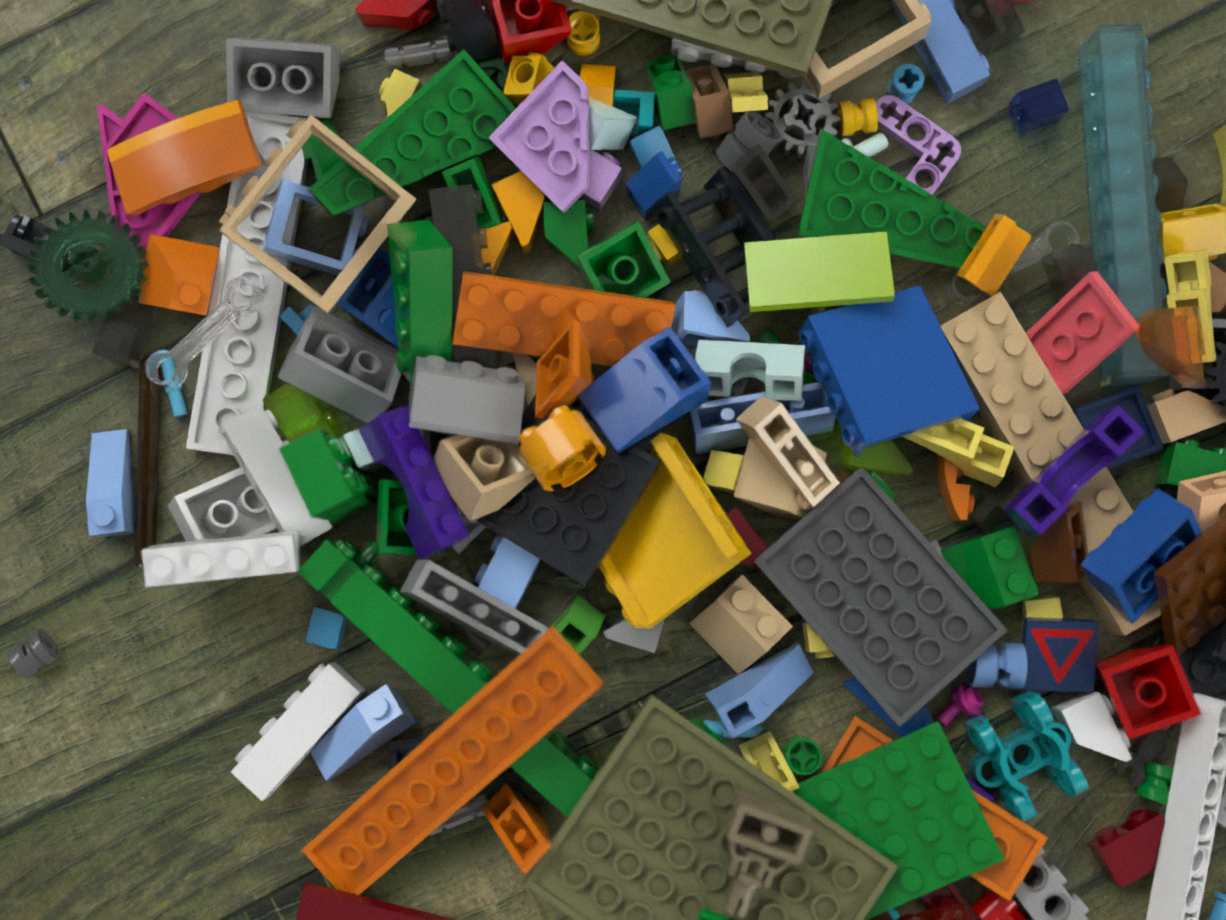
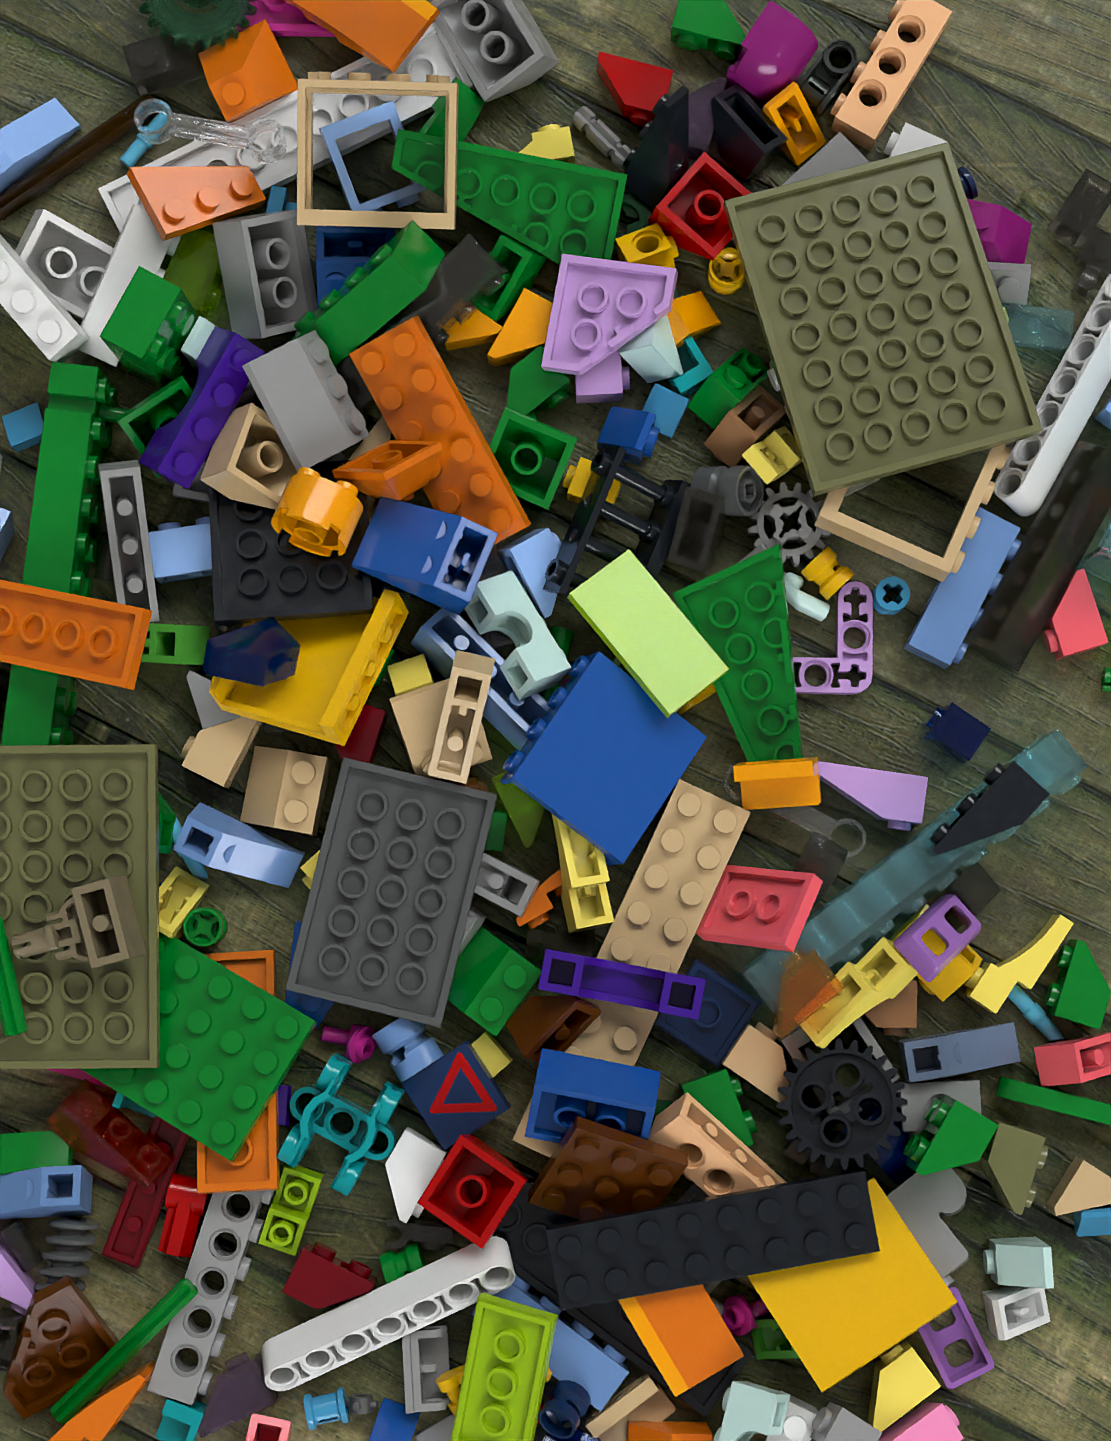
camera: 55 degrees right, 0 degrees up
none -> orange wing [126,166,266,241]
none -> tan slope [181,716,263,789]
none -> clear blue slope [202,618,301,687]
none -> lime slope [258,1163,324,1256]
none -> light grey slope [474,852,540,917]
none -> lavender slope [818,761,928,831]
none -> medium lavender piece [894,894,981,982]
none -> black slope [926,761,1050,857]

